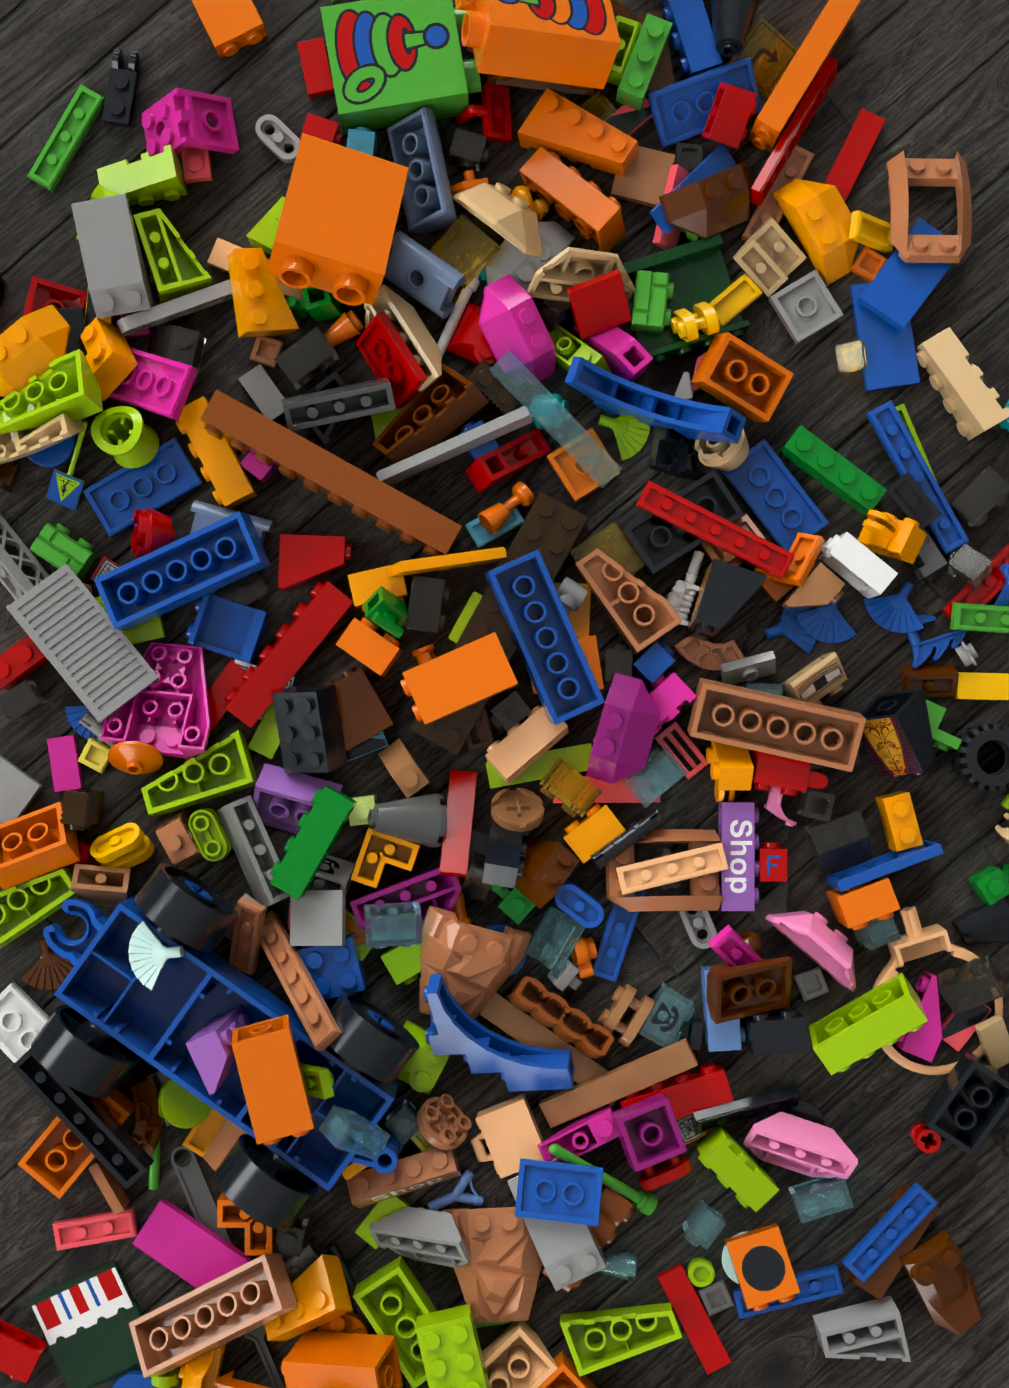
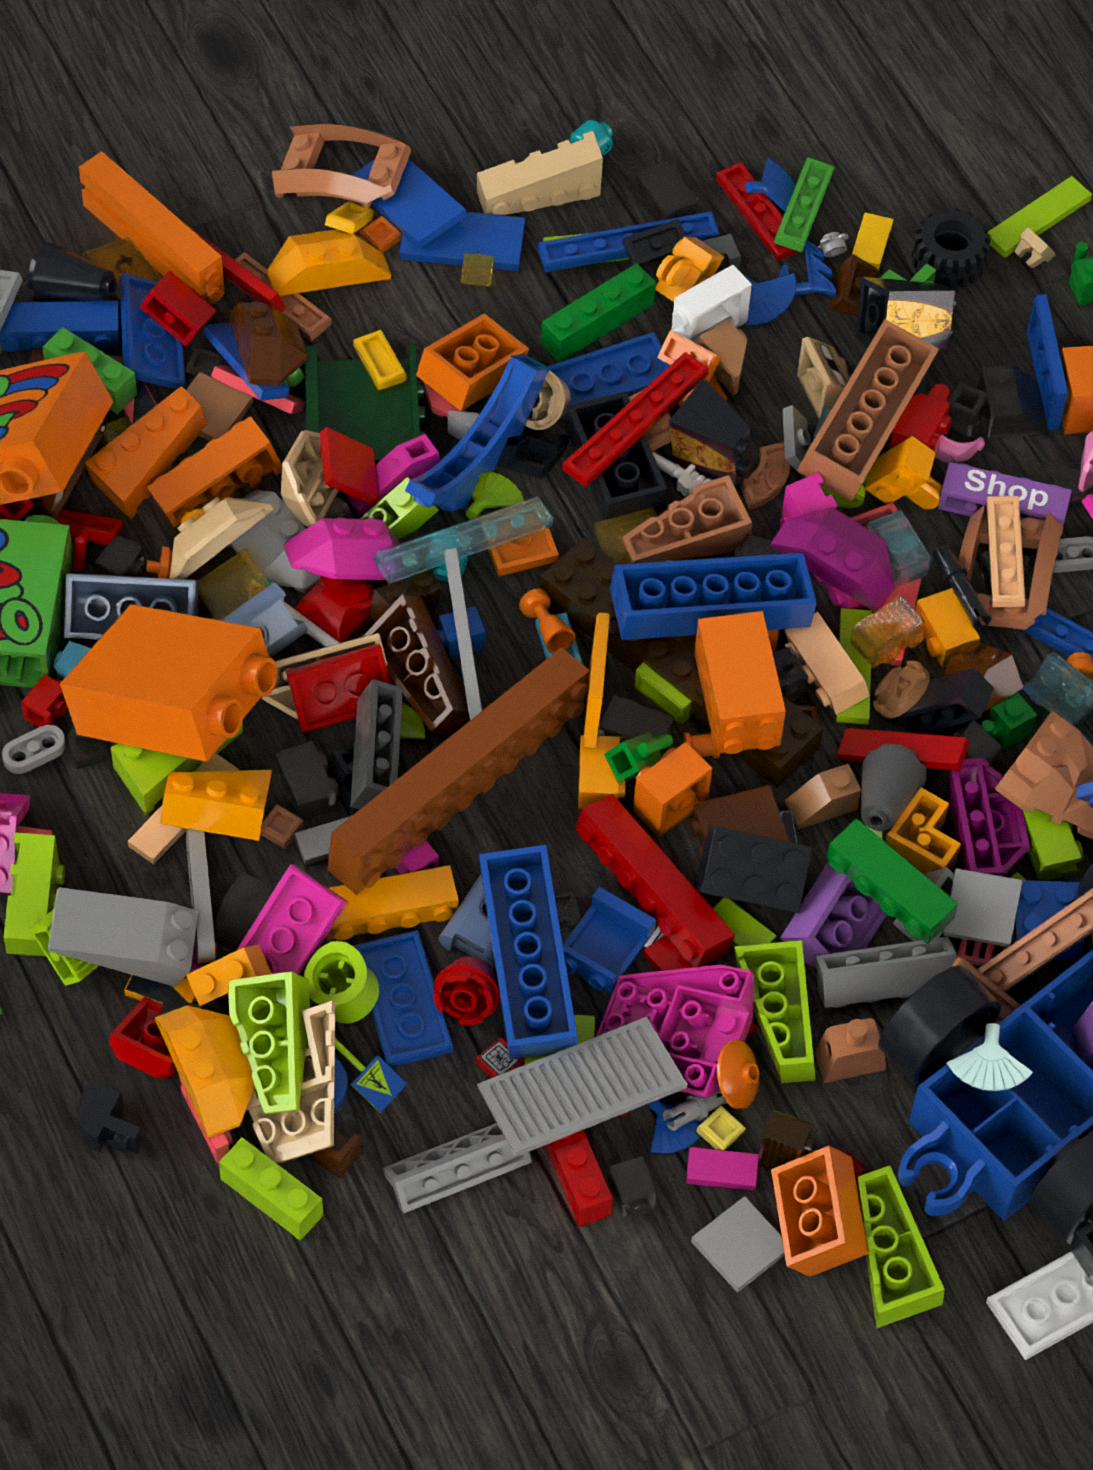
camera: 70 degrees left, 30 degrees down
reddish brown hand [21,938,74,990] -> none
bright green brick [30,523,98,581] -> none
medium nougat slope [71,864,131,908] -> none
yellow brick [90,823,154,869] -> none
lime wedge [133,208,212,302] -> none
lime brick [188,808,232,862] -> none
red slope [278,534,352,591] -> none
green brick [286,286,342,322] -> none
orange cone [324,309,365,347] -> none
clear light blue brick [364,902,422,949] -> none
red slope [465,428,552,493] -> none
blue brick [554,881,604,928] -> none
bright green brick [630,270,674,333] -> none
blue brick [631,641,675,684] -> none
yellow brick [670,301,720,342] -> none
tan slope [733,217,807,297] -> none
red brick [756,842,787,882] -> none
blue hand [765,592,816,654] -> none
light grey plate [768,269,843,345] -> none
blue hand [795,598,856,643] -> none
red tile [824,108,885,202] -> none
light orange brick [875,791,923,852] -> none
clear smoke brick [947,543,992,591] -> none

